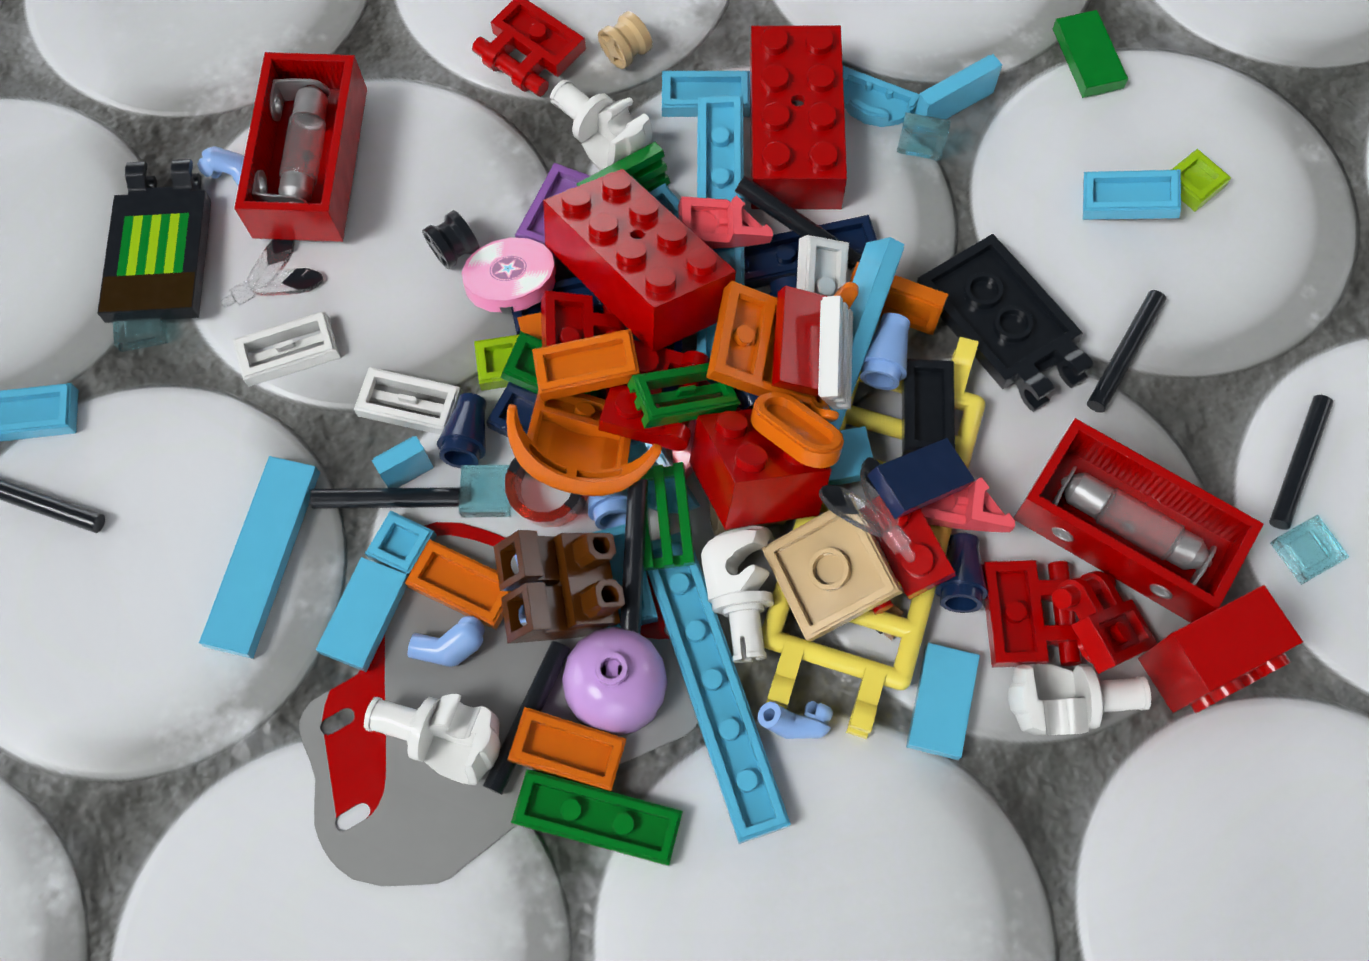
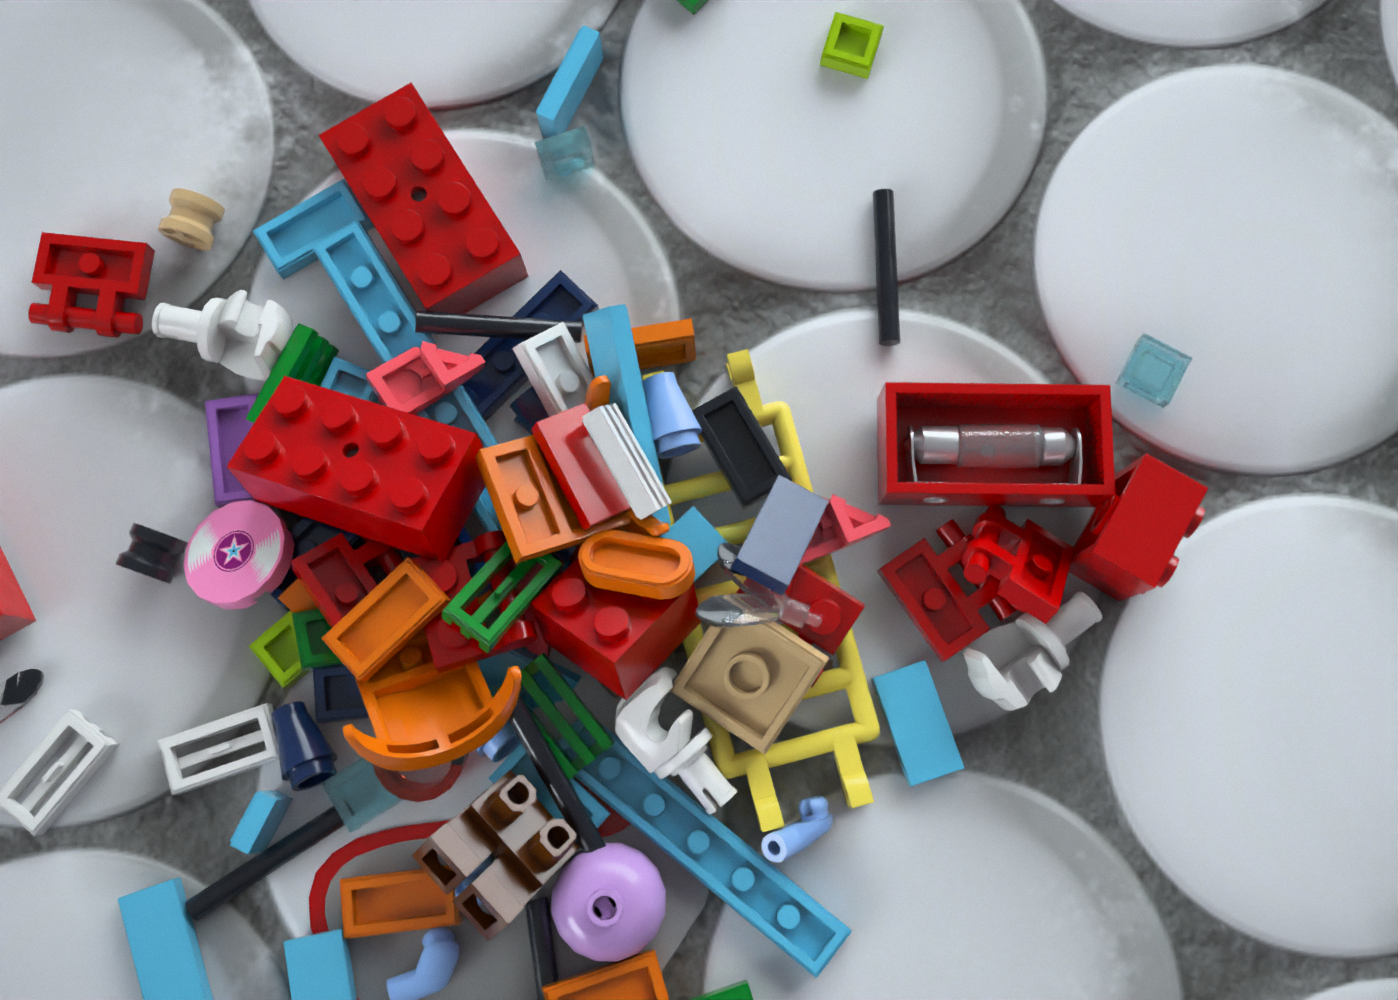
camera: 35 degrees left, 10 degrees up
medium azure tile [365,511,437,576] -> none
medium azure tile [843,66,920,127] -> none
black tile [917,234,1094,412] -> none
dark blue cone [936,533,988,613] -> none
medium azure tile [1083,170,1181,220] -> none
black bar [1269,395,1333,530] -> none

